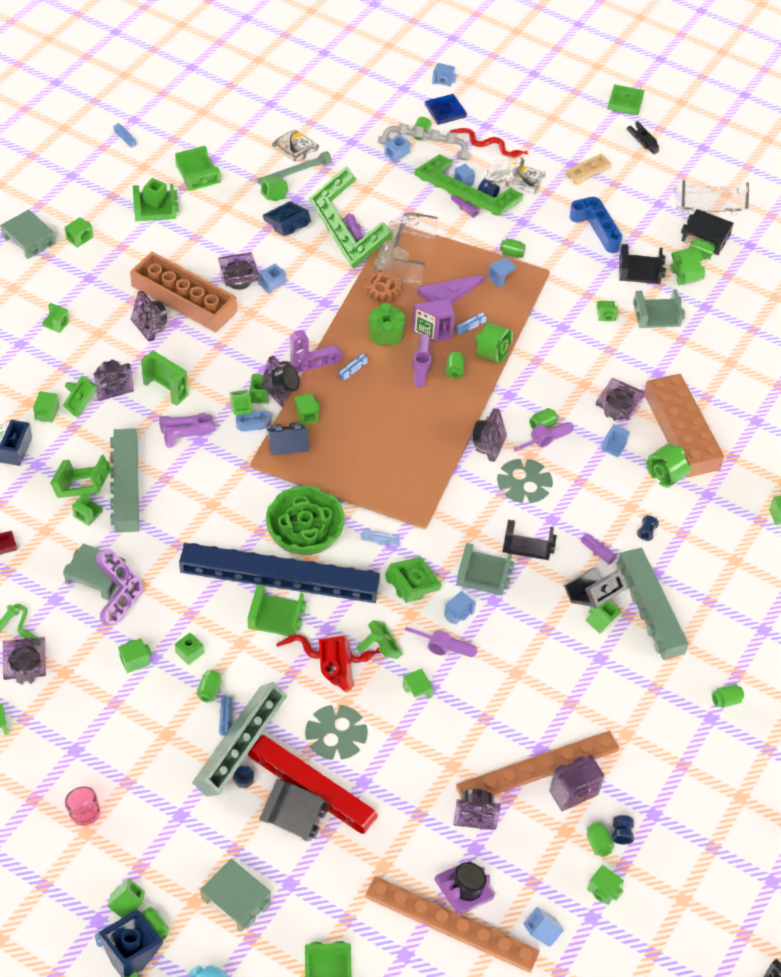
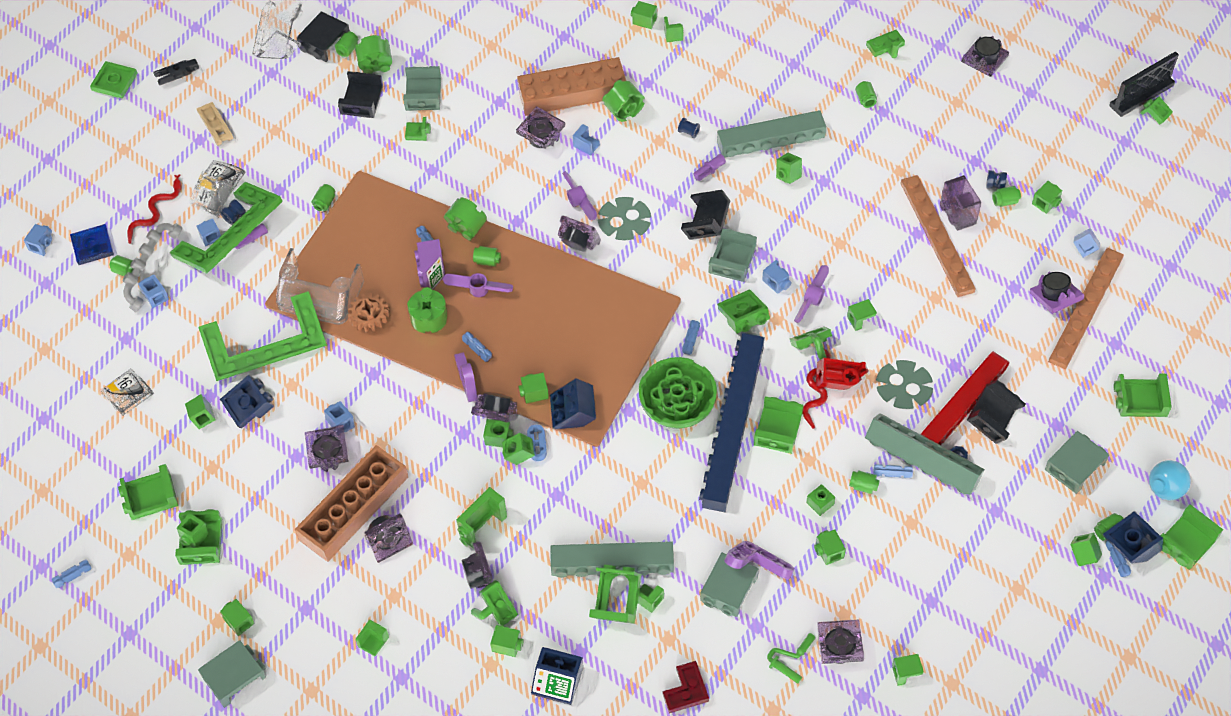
camera: 80 degrees left, 5 degrees up
clear pink helmet [65,786,101,827] -> none
medium lavender piece [159,412,216,448] -> none
sand green piece [257,151,332,185] -> none
medium lavender axle [344,213,364,242] -> none
medium lavender wing [417,275,484,304] -> none
clear purple piece [453,789,501,830] -> none
medium blue panel [488,257,516,288] -> none
bright green brick [529,408,558,429] -> none
panel [564,567,628,607] -> none
blue beam [569,196,622,253] -> none

